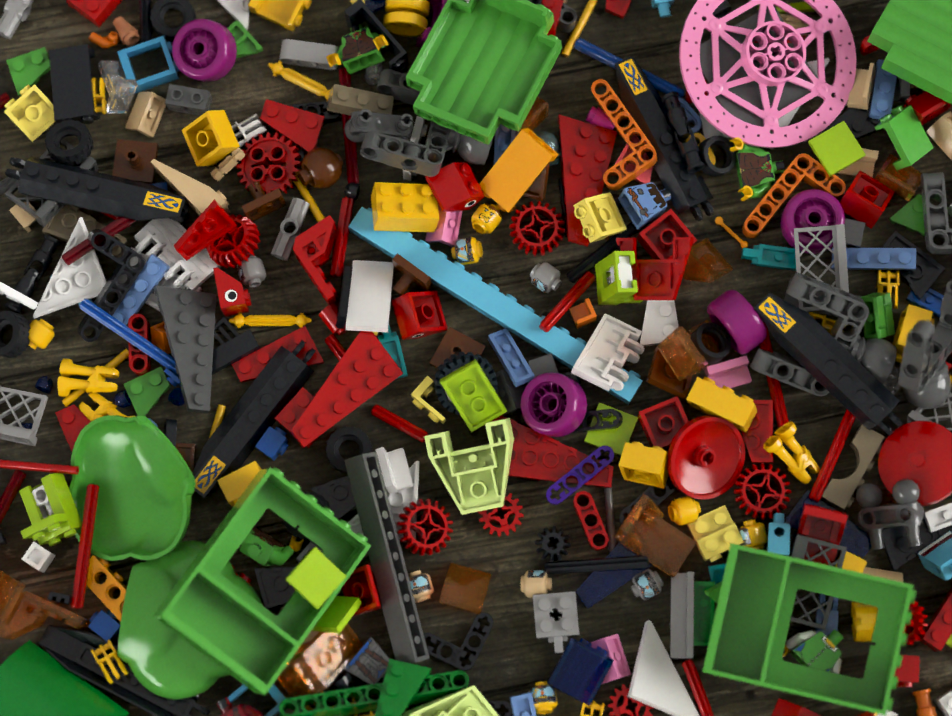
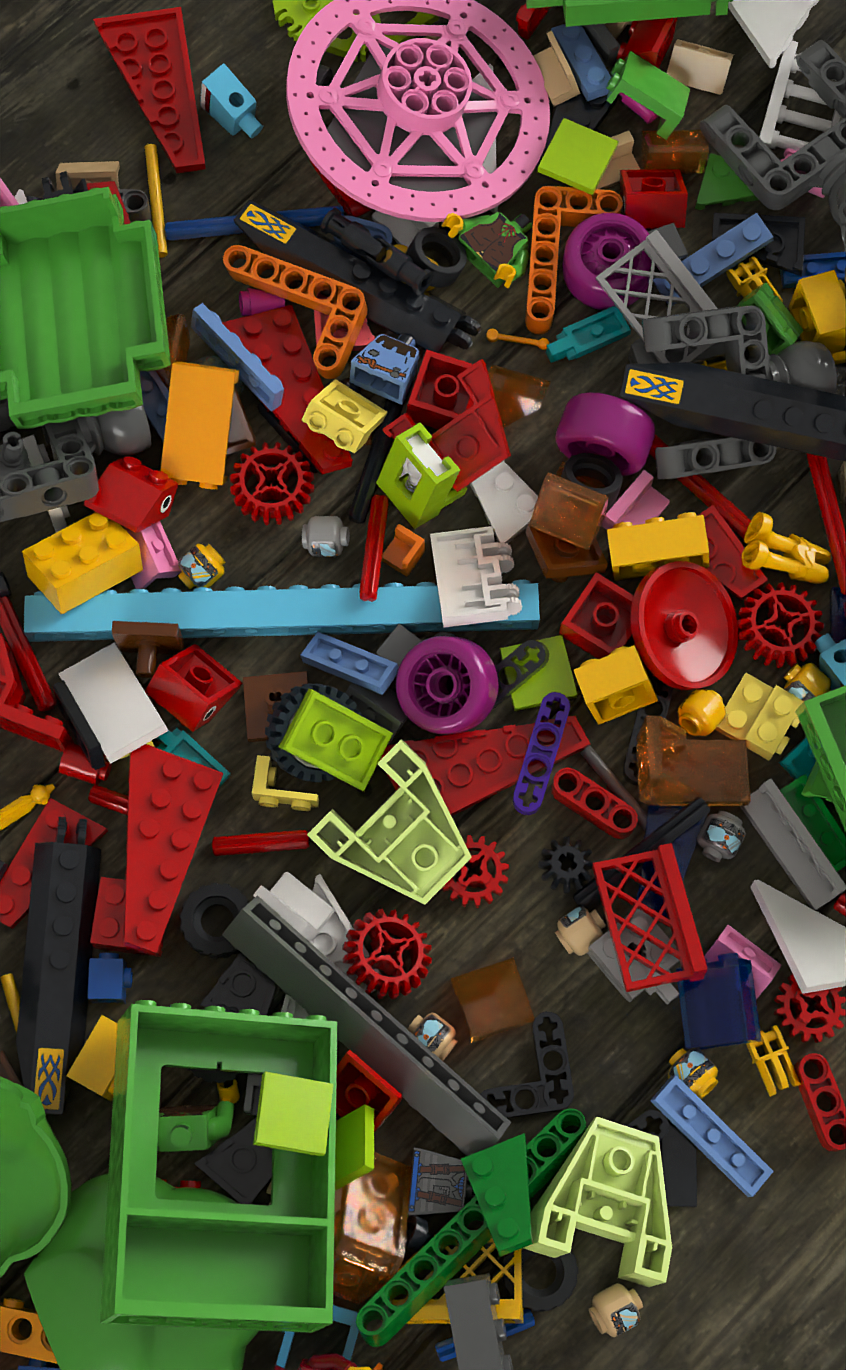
camera: 40 degrees left, 5 degrees down
yellow head [471,204,502,234] -> none
none -> medium blue plate [191,303,284,412]
none -> red fence [592,843,708,992]

